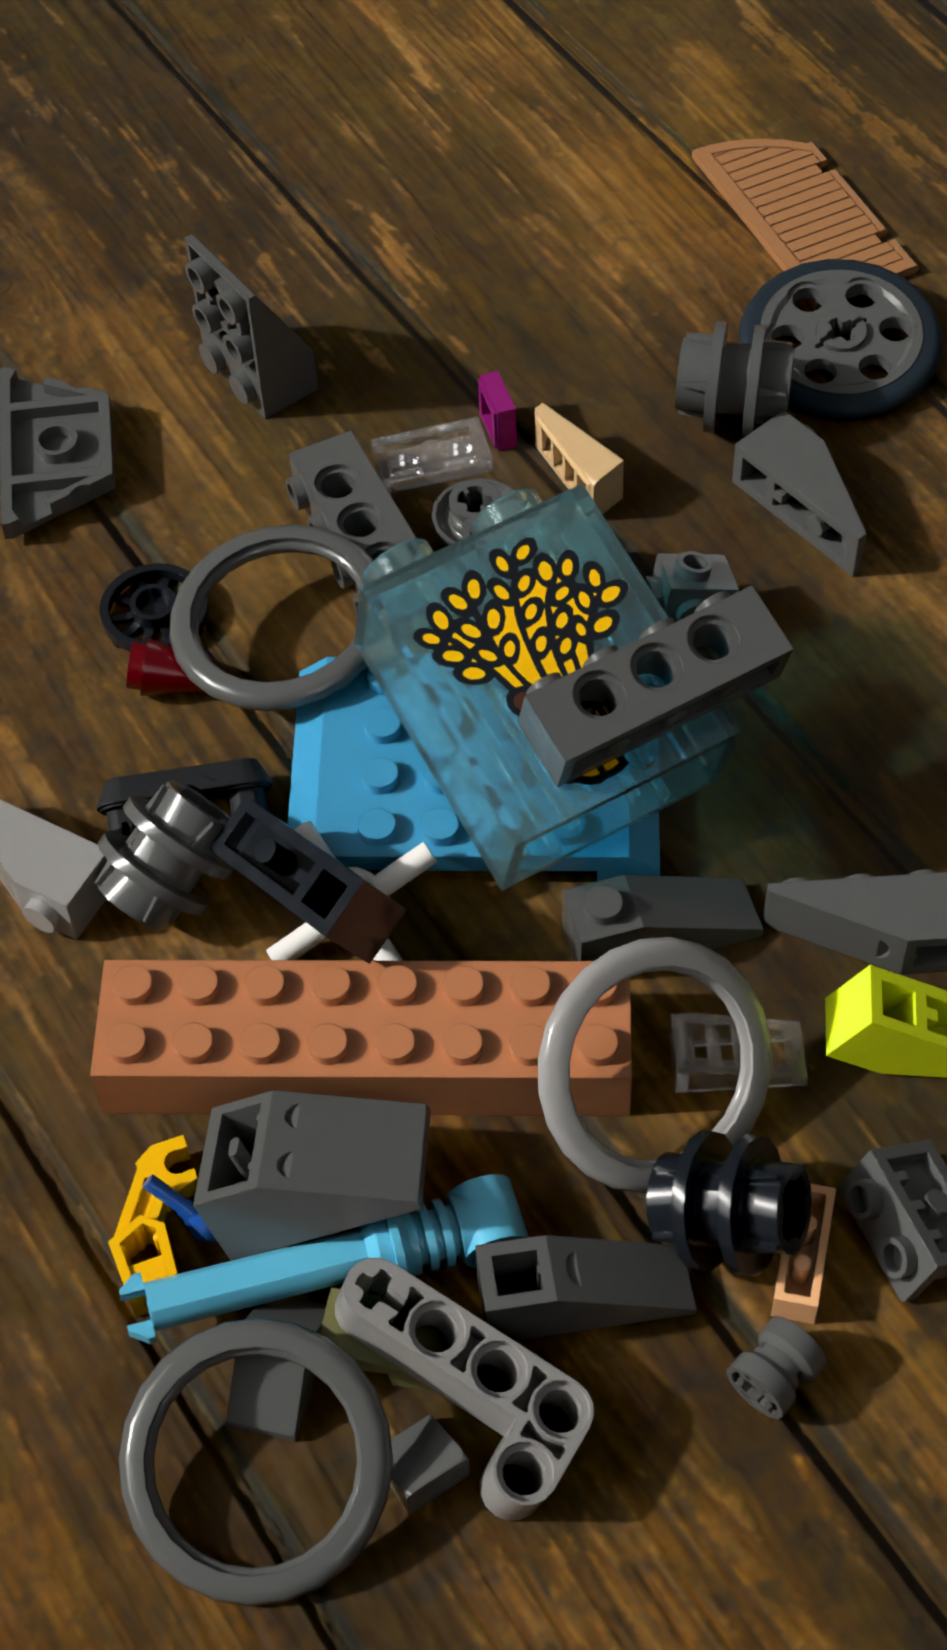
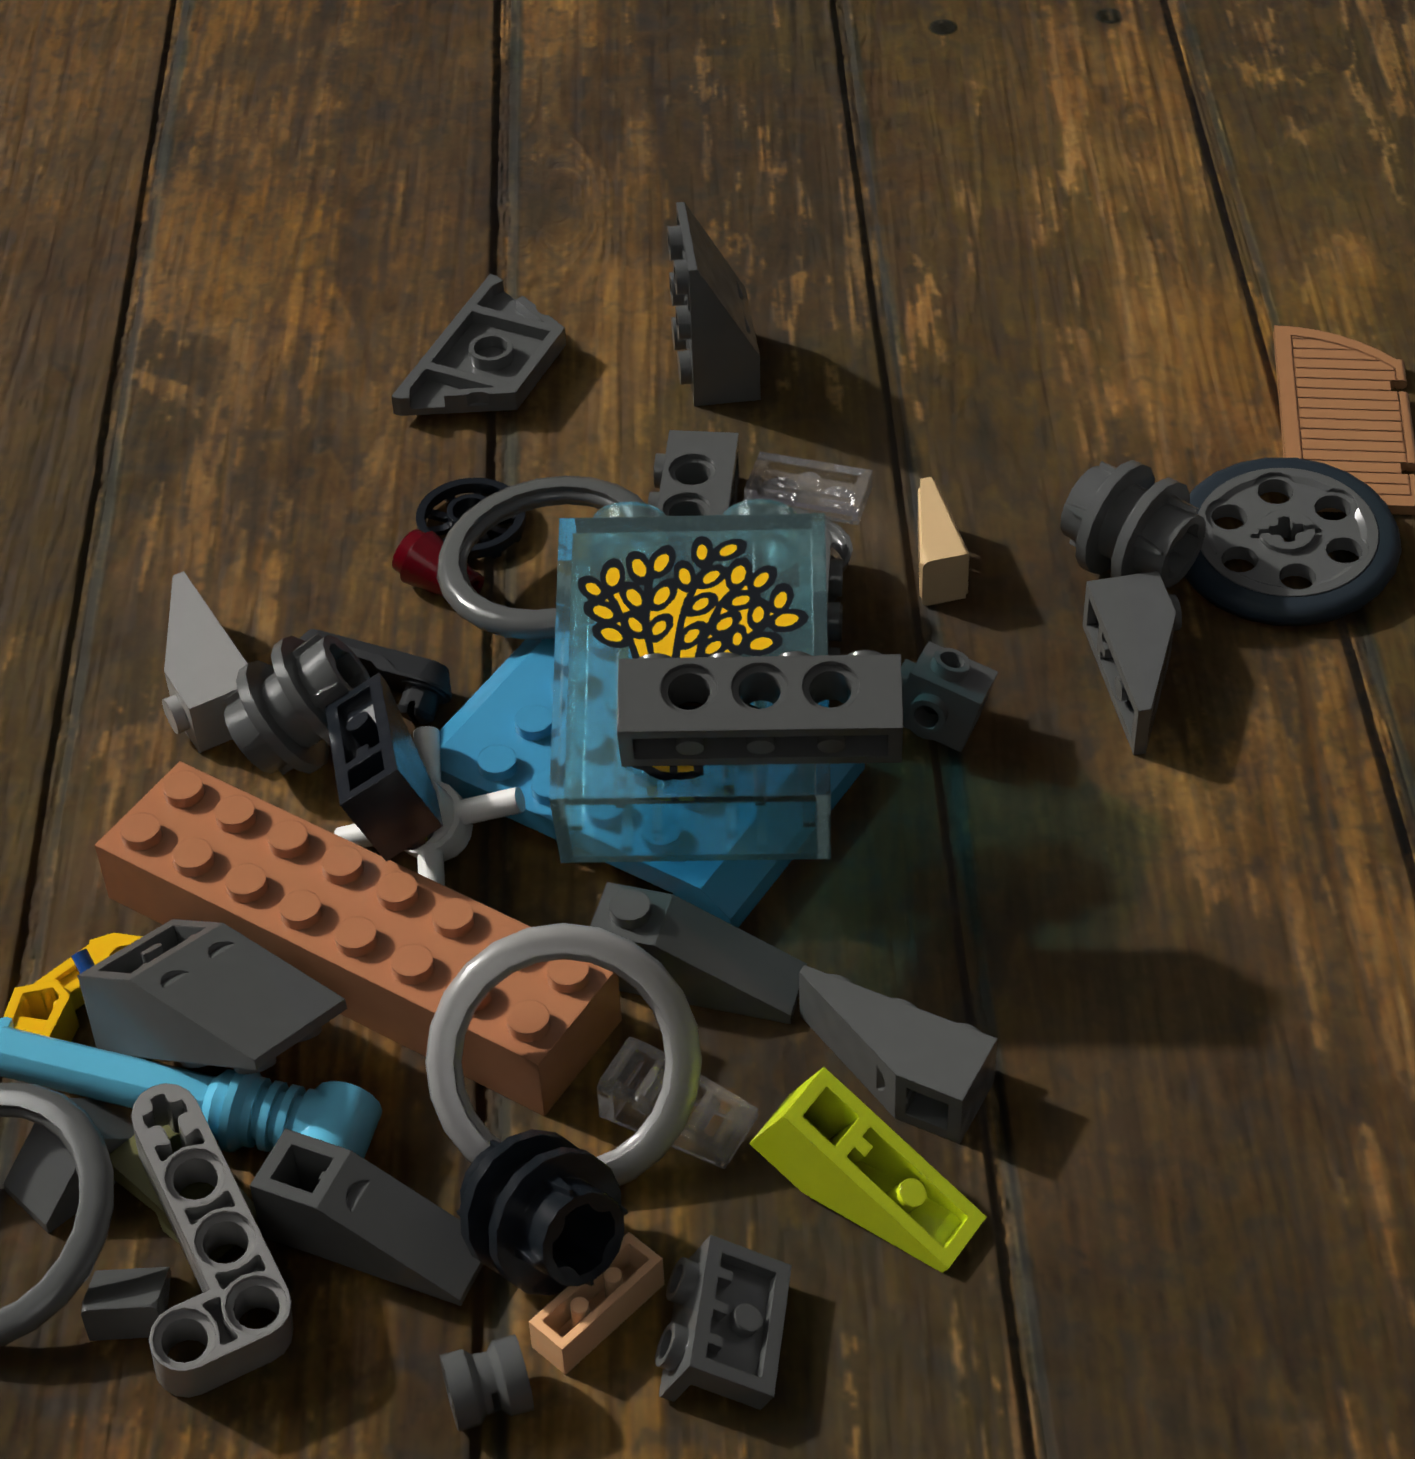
camera: 30 degrees right, 10 degrees down
magenta tile [478,371,517,452] -> none

